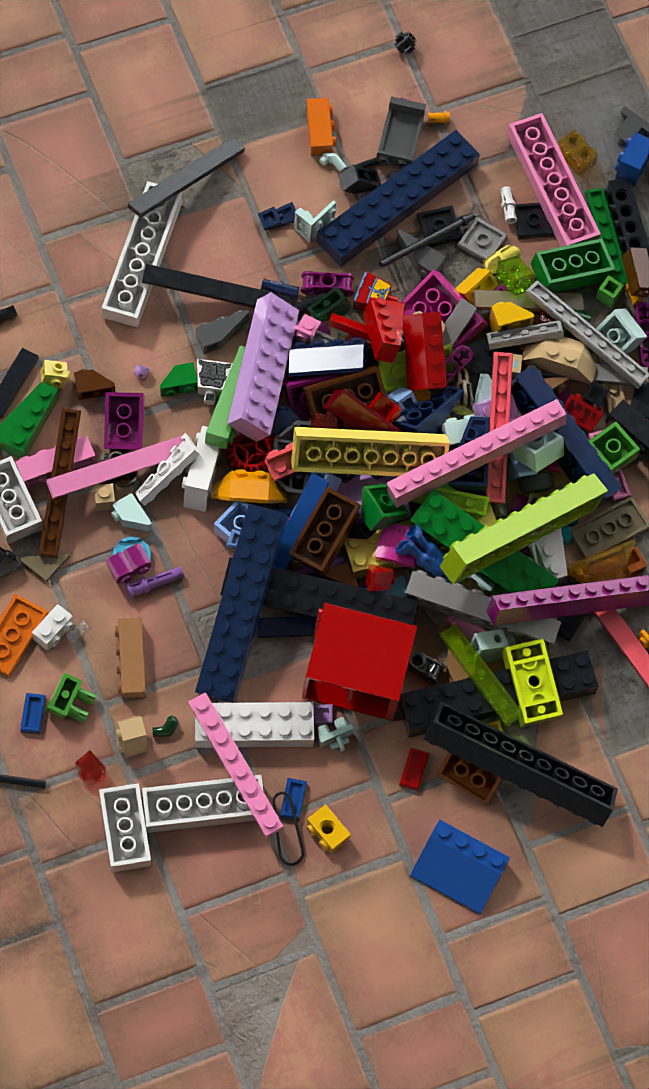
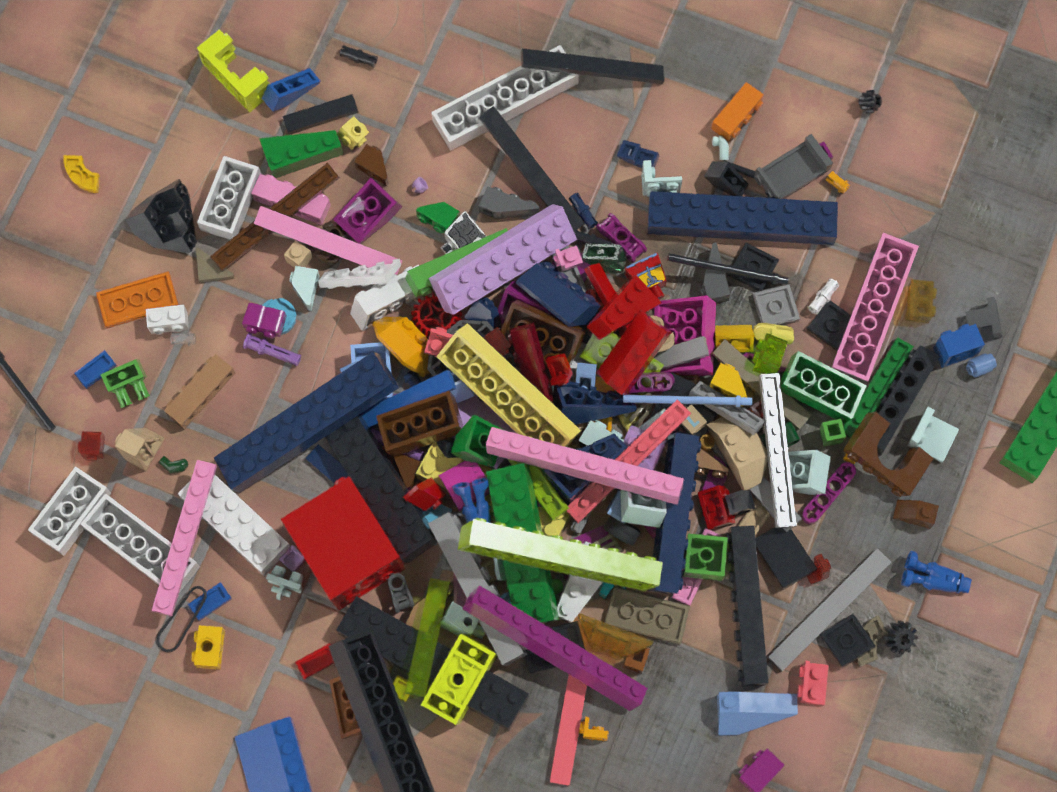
camera: 50 degrees right, 5 degrees up
none -> light blue bar [623,395,752,407]

